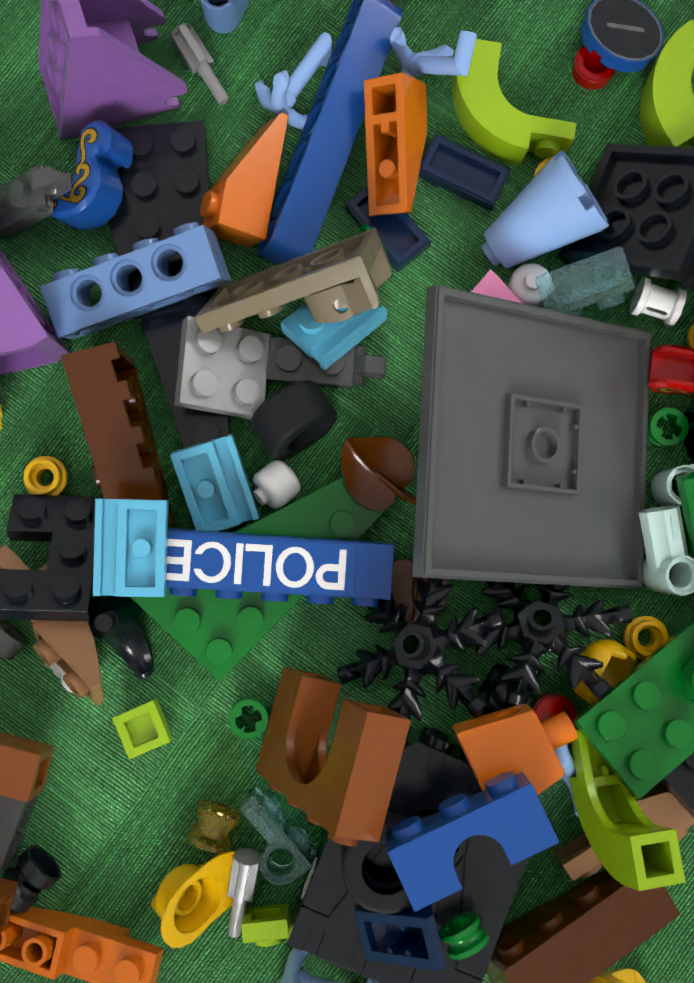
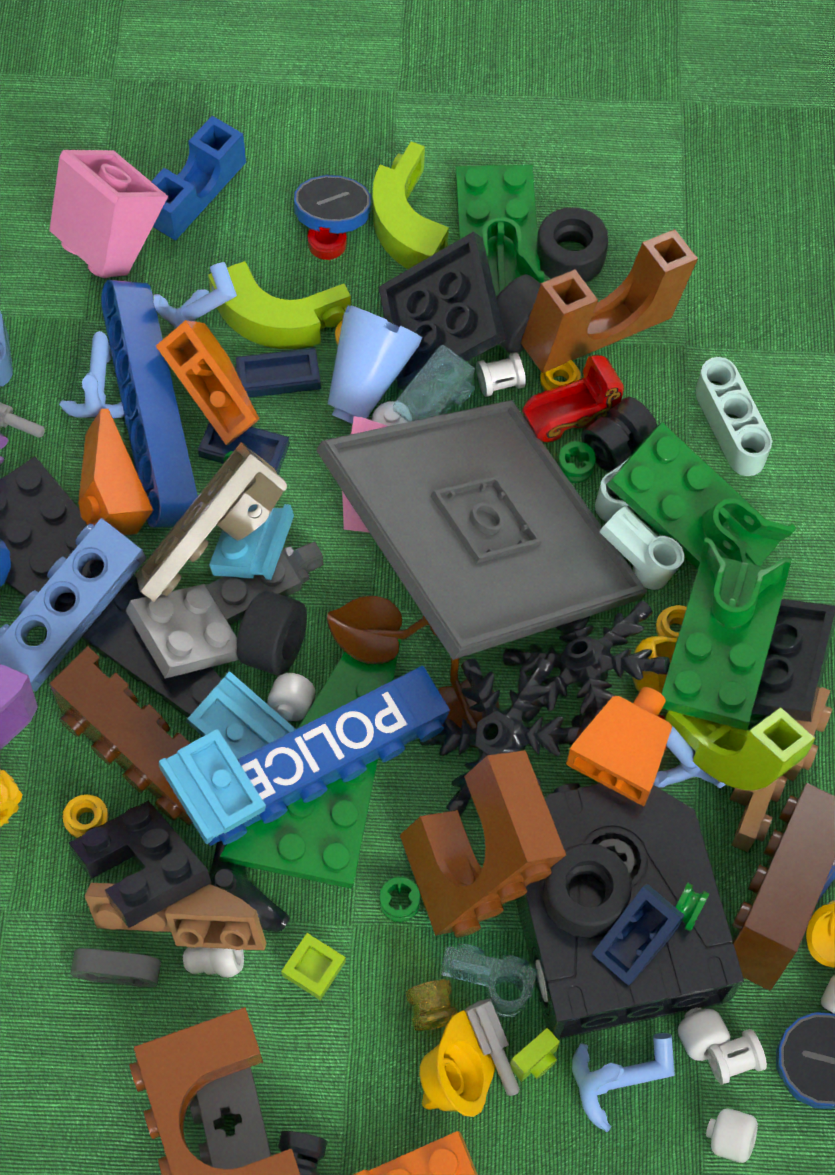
camera: 35 degrees left, 20 degrees down
blue arch [385,771,560,912] -> none

